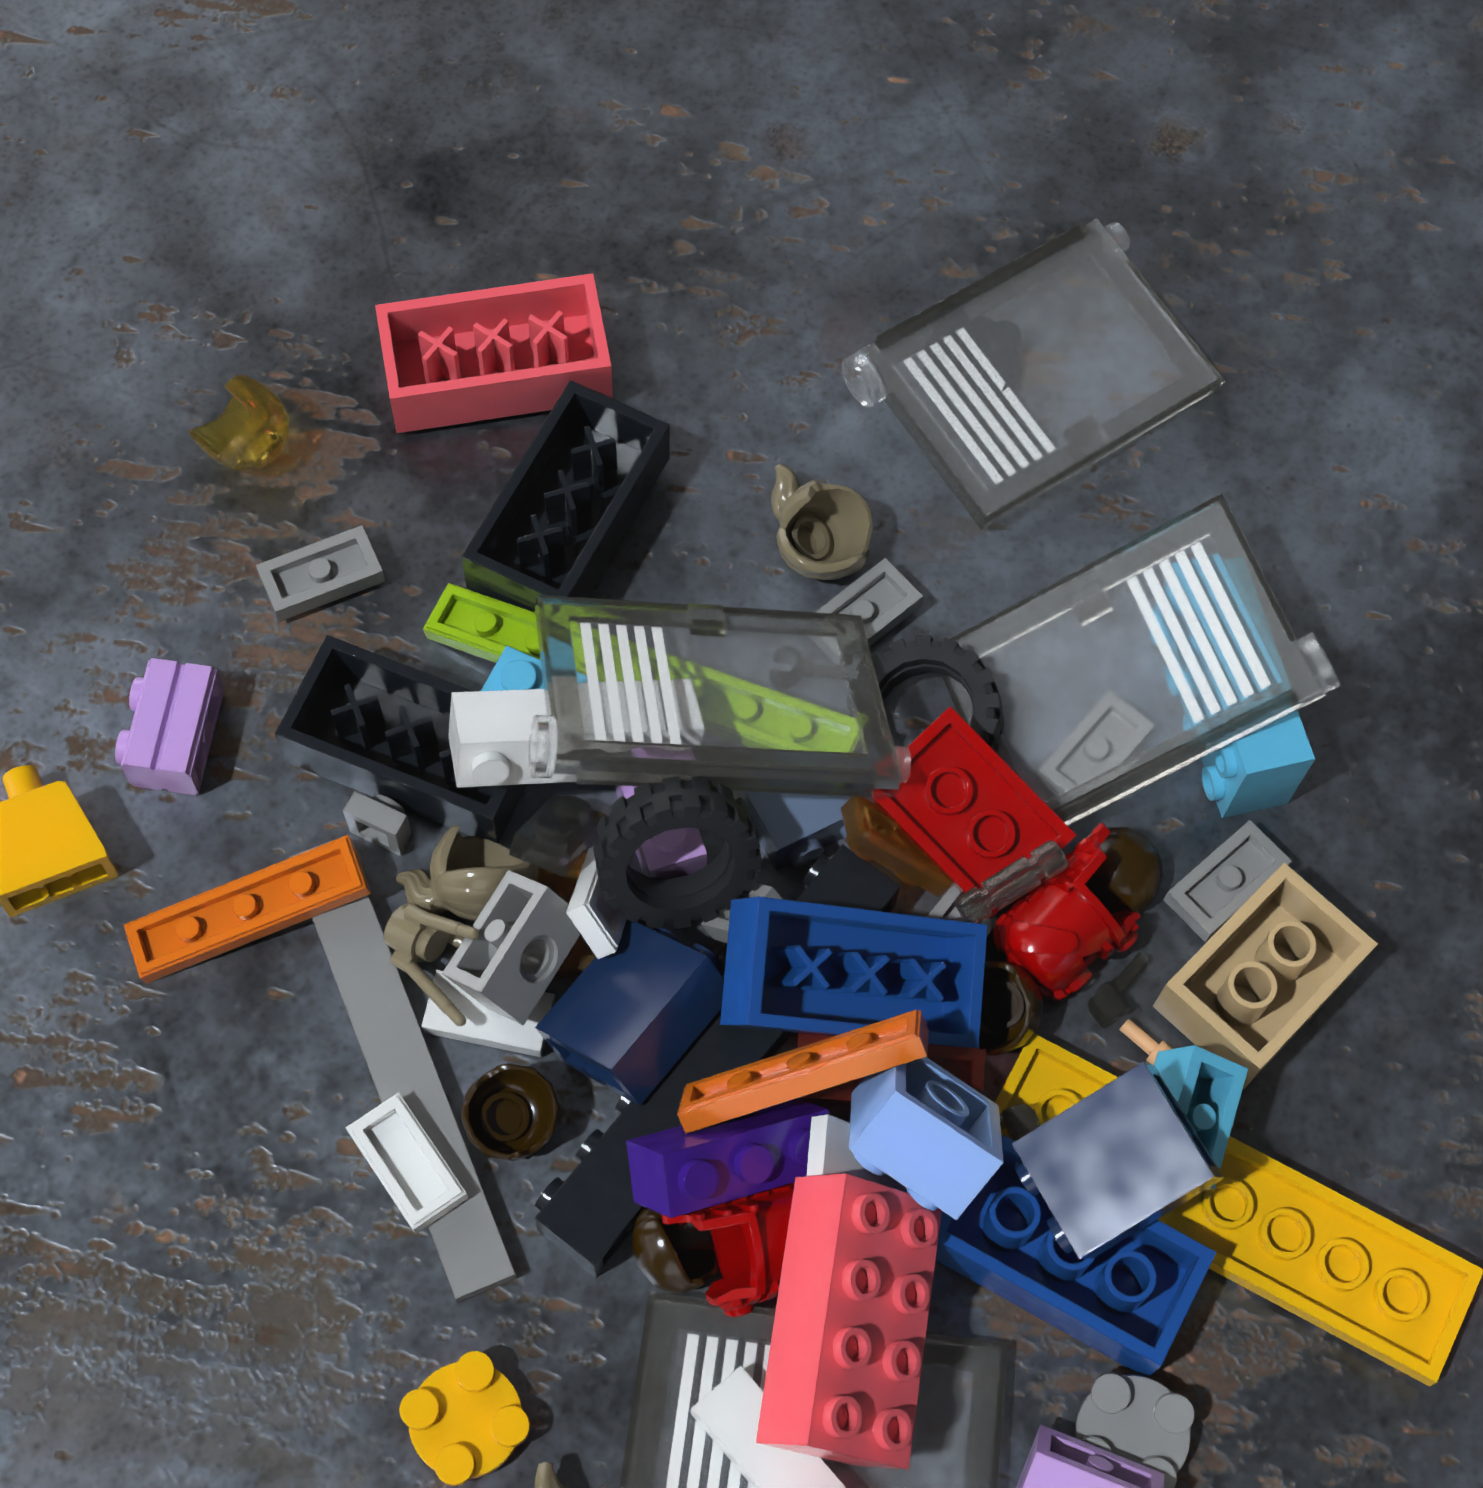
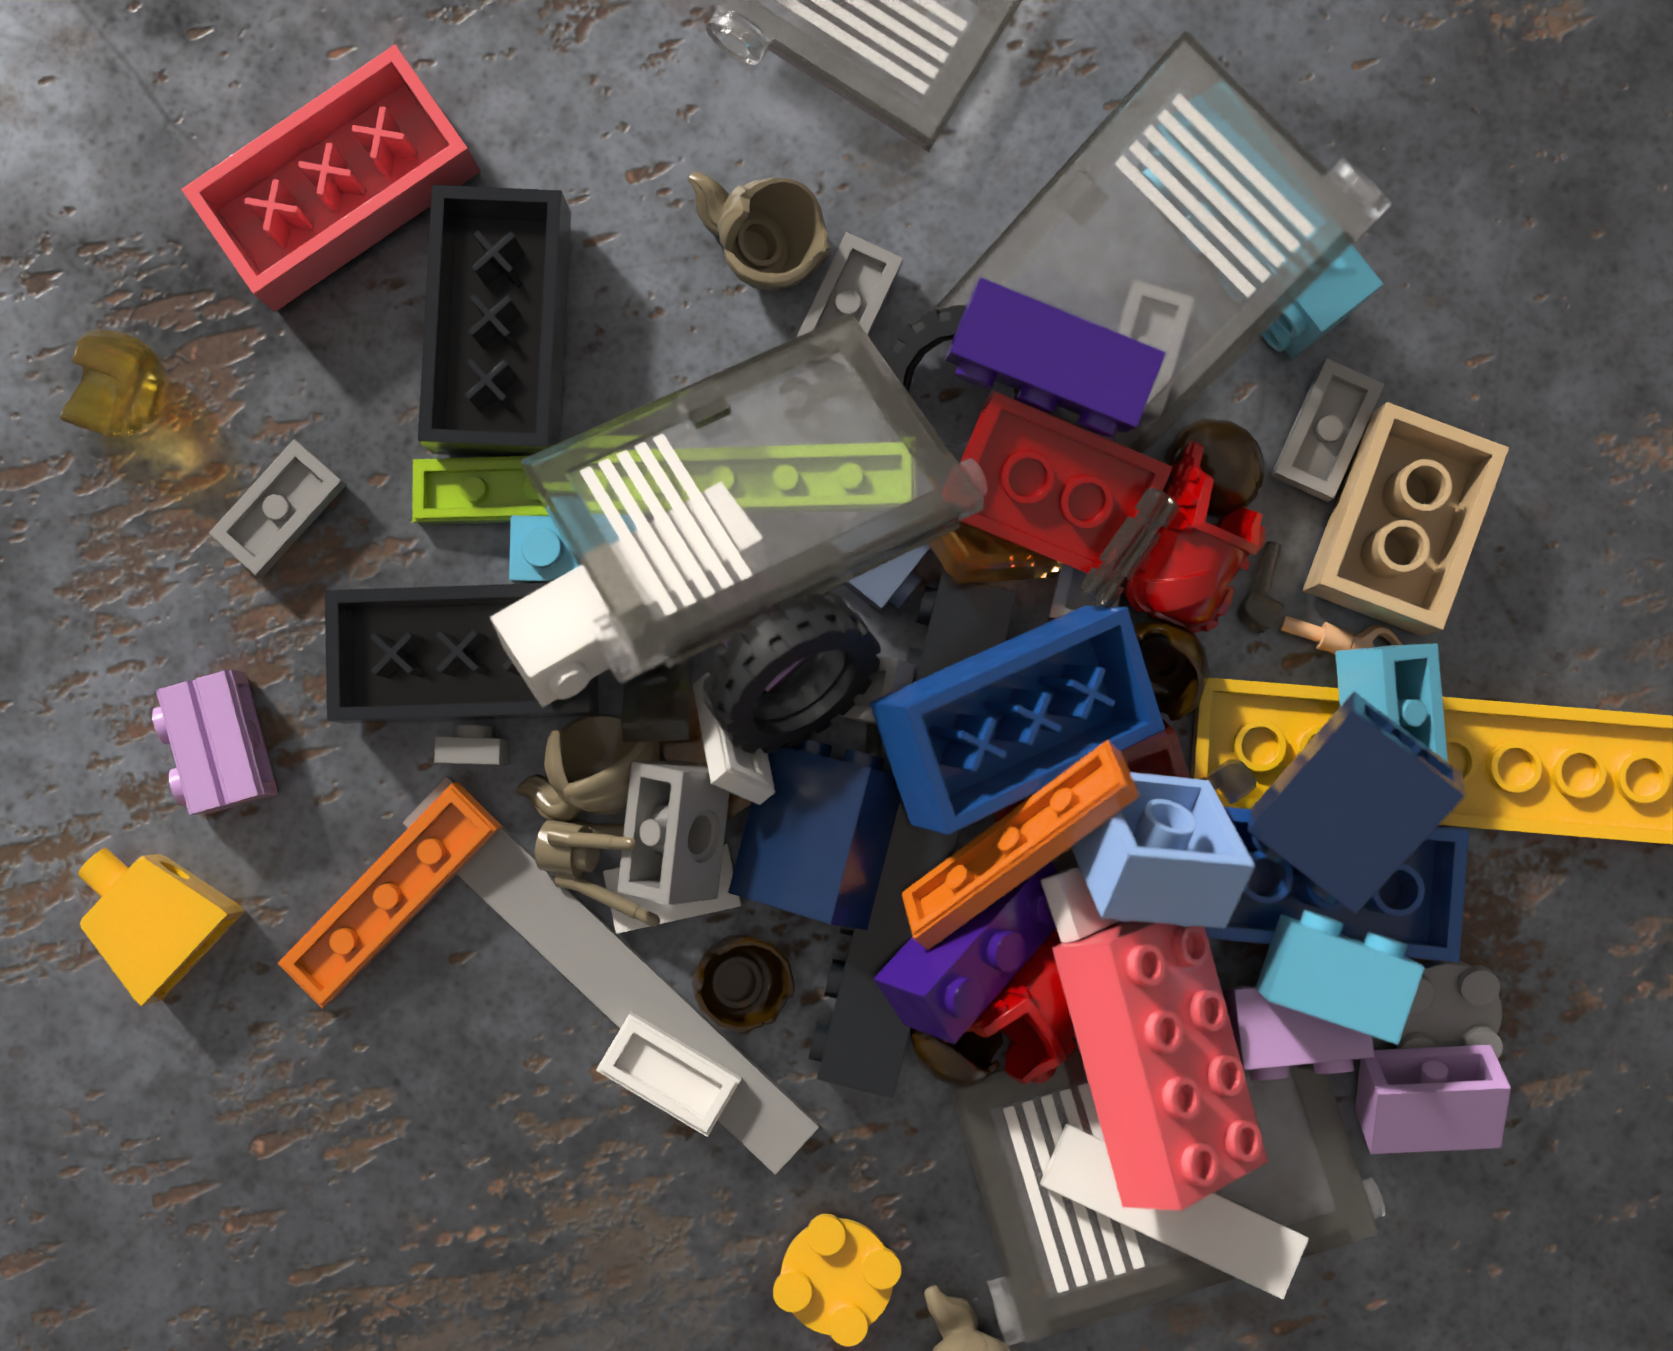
camera: 20 degrees left, 20 degrees up
none -> dark purple brick [944,277,1166,438]
none -> lavender brick [1221,985,1374,1080]
none -> medium azure brick [1255,910,1425,1044]

